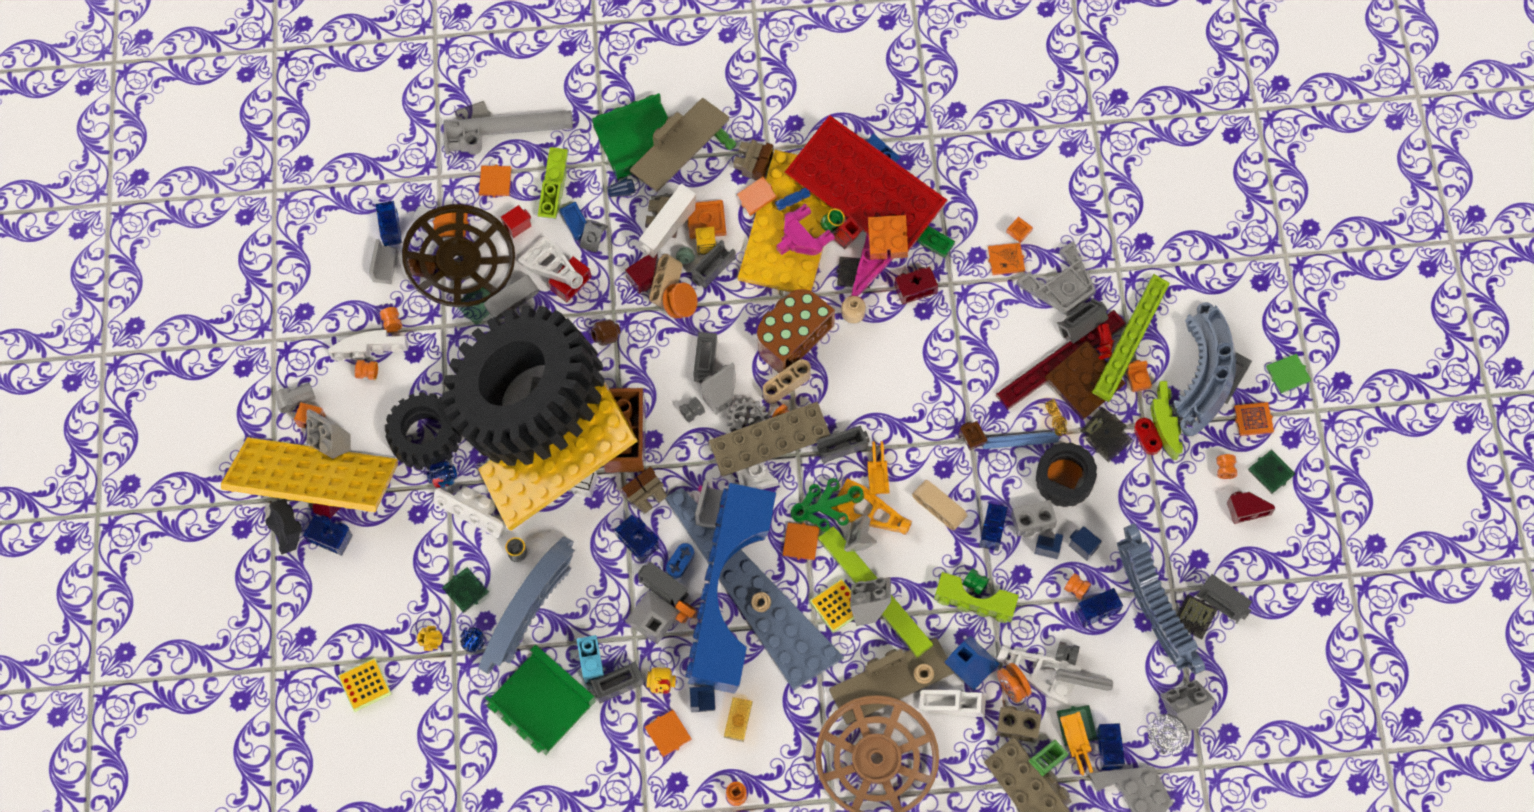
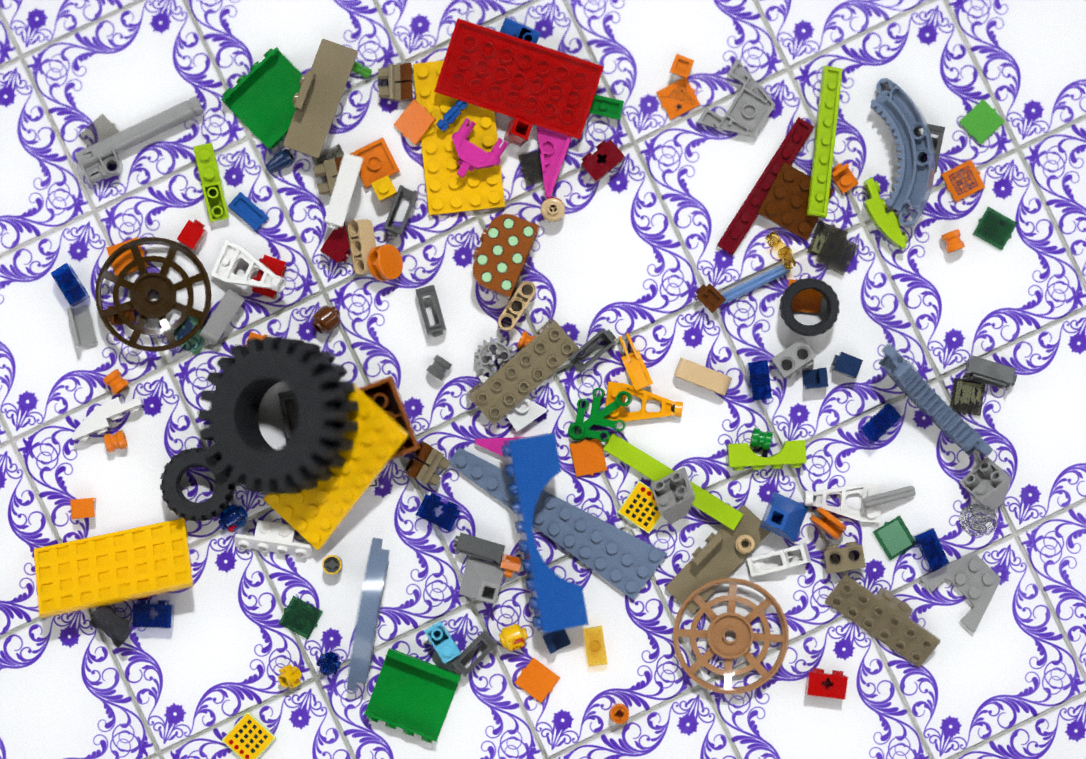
camera: 20 degrees left, 20 degrees up
light grey piece [274,383,316,413] -> none
light grey slope [306,409,351,459] -> none
orange piece [479,164,512,197] -> none
dark grey bracket [580,220,608,253] -> none
blue beam [666,543,695,579] -> none
sand green plate [676,247,695,264] -> none
light grey panel [695,480,723,529] -> none
light grey slope [701,362,736,415] -> none
tan plate [751,592,771,612] -> none
green wheel [820,209,845,232] -> none
light grey slope [844,514,877,552] -> none
orange piece [868,215,908,260] -> none
bright green slope [1029,739,1069,777] -> none
dark grey wheel [1055,641,1080,665] -> none
dark grey window [1057,298,1109,344] -> none
light orange arm [1060,711,1093,776] -> none
orange wheel [1064,573,1091,600] -> none
red piece [1096,324,1115,360] -> none
red plate [1134,418,1163,455] -> none
dark red slope [1227,491,1275,524] -> none

